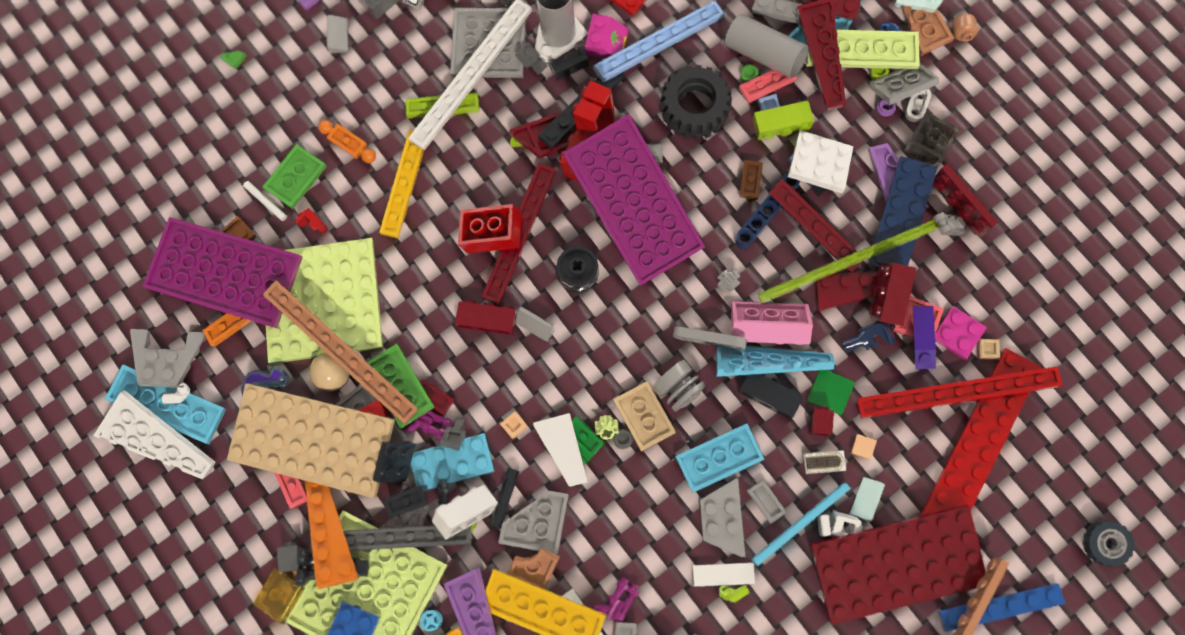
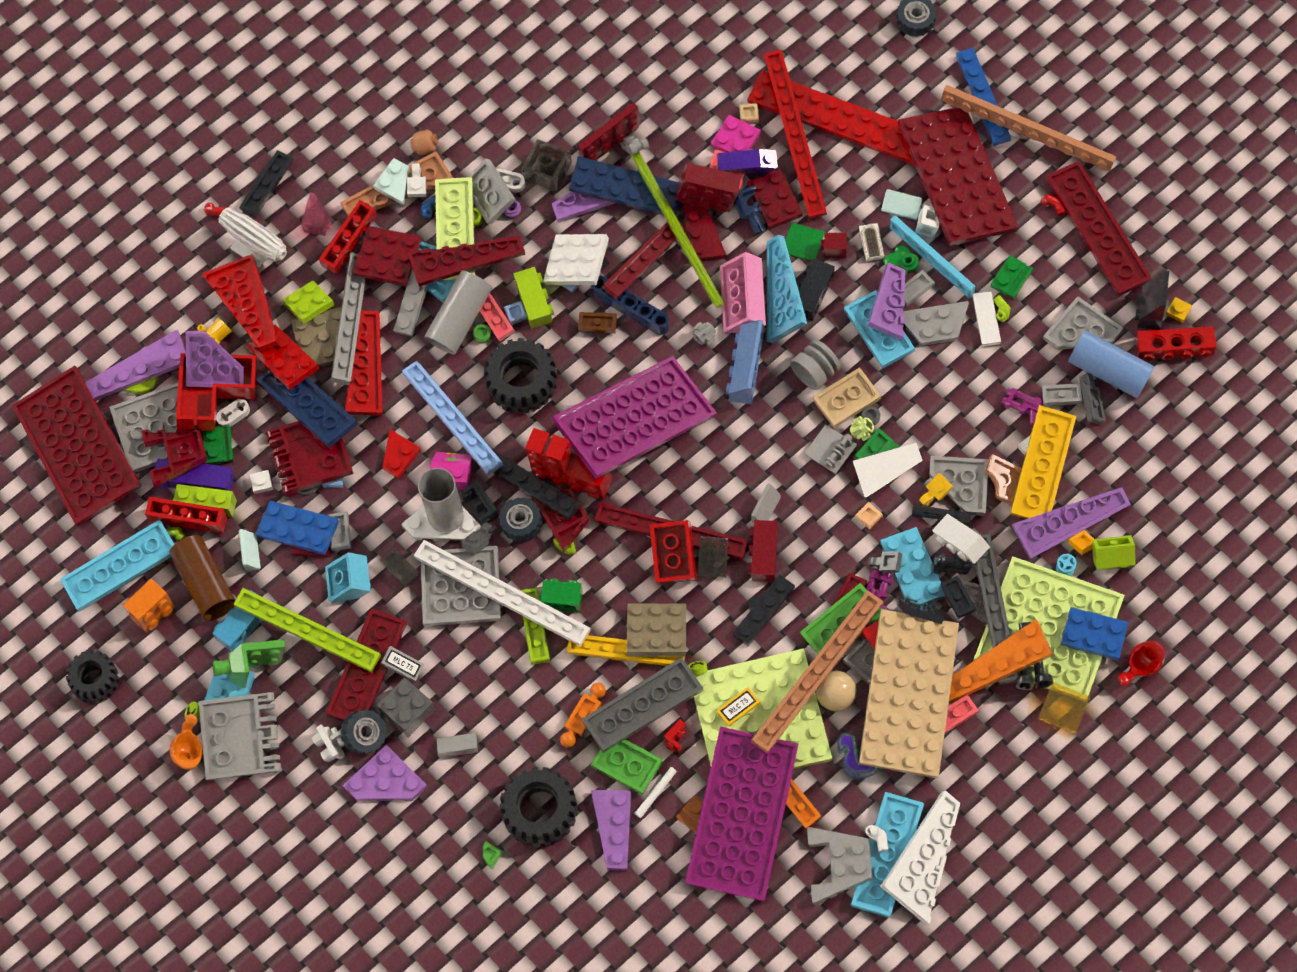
camera: 95 degrees left, 10 degrees down
dark grey brick [277,542,304,572] -> none
black wheel [556,246,599,293] -> none
light grey beam [673,327,747,350] -> none
white tile [817,515,831,537] -> none
light nougat tile [851,434,877,460] -> none
none -> white plate [407,164,426,197]
none -> black wheel [499,497,543,542]
none -> black tyre [499,767,578,848]
none -> green brick [540,579,583,612]
none -> dark grey plate [582,657,703,753]
none -> medium lavender wing [591,790,631,871]
none -> dark tan plate [627,604,686,657]
none -> lime tile [688,661,708,676]
none -> clear smoke plate [698,537,728,578]
none -> tile [716,687,760,727]
none -> medium blue slope [726,320,764,404]
none -> black hinge [733,574,795,647]
none -> dark red plate [747,169,803,230]
none -> light grey hinge [804,425,857,474]
none -> medium lavender wing [867,263,905,341]
none -> green plate [882,245,919,276]
none -> yellow plate [919,473,954,506]
none -> green plate [990,255,1033,300]

